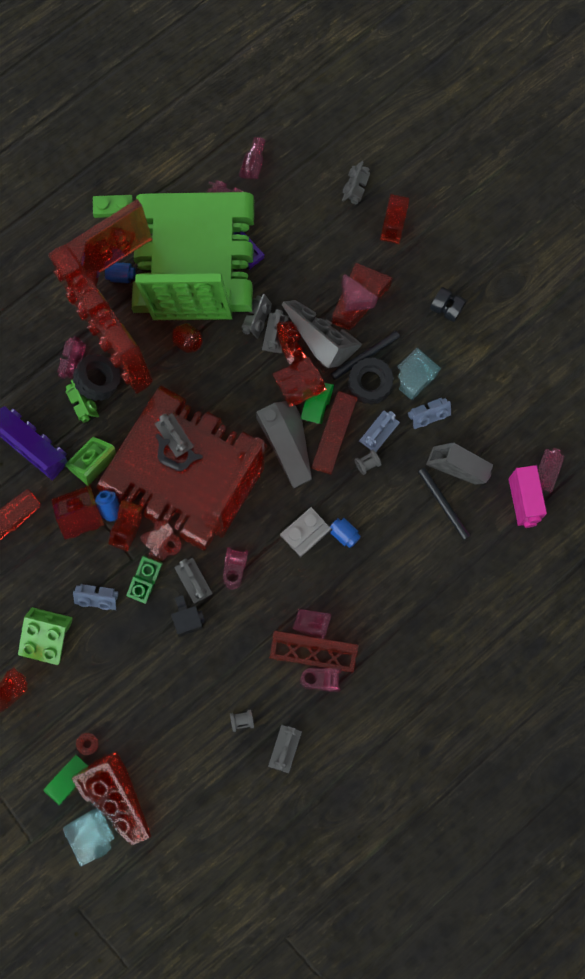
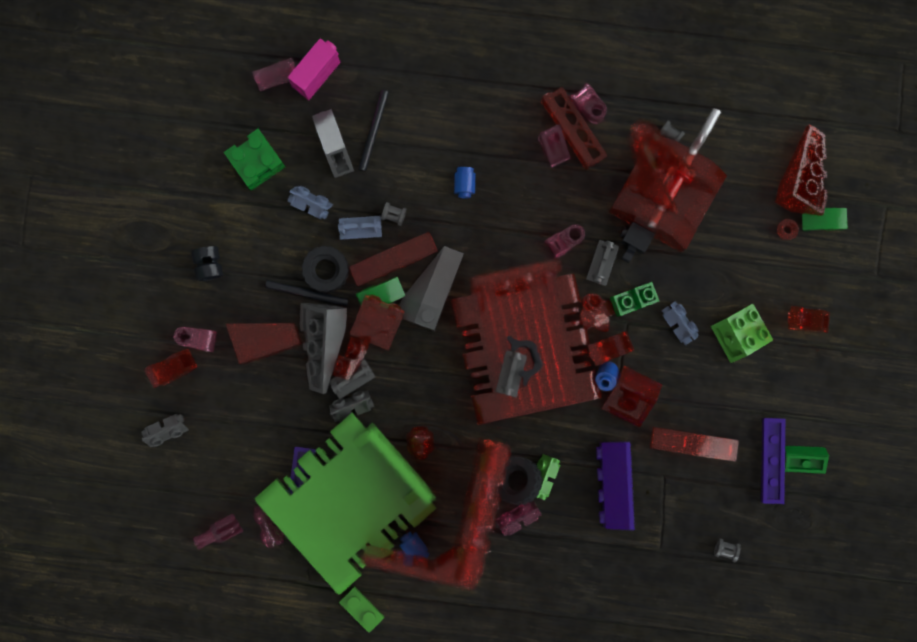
camera: 130 degrees left, 10 degrees up
clear light blue piece [62,809,114,867] -> none
bright green slope [65,437,116,486] -> none
dark grey hinge [268,725,302,773] -> none
light grey plate [280,507,331,557] -> none
clear pink slope [341,274,378,311] -> none
clear light blue piece [398,348,441,400] -> none
none -> clear pink piece [174,327,217,352]
none -> green piece [223,129,285,191]
none -> clear red piece [609,108,727,252]

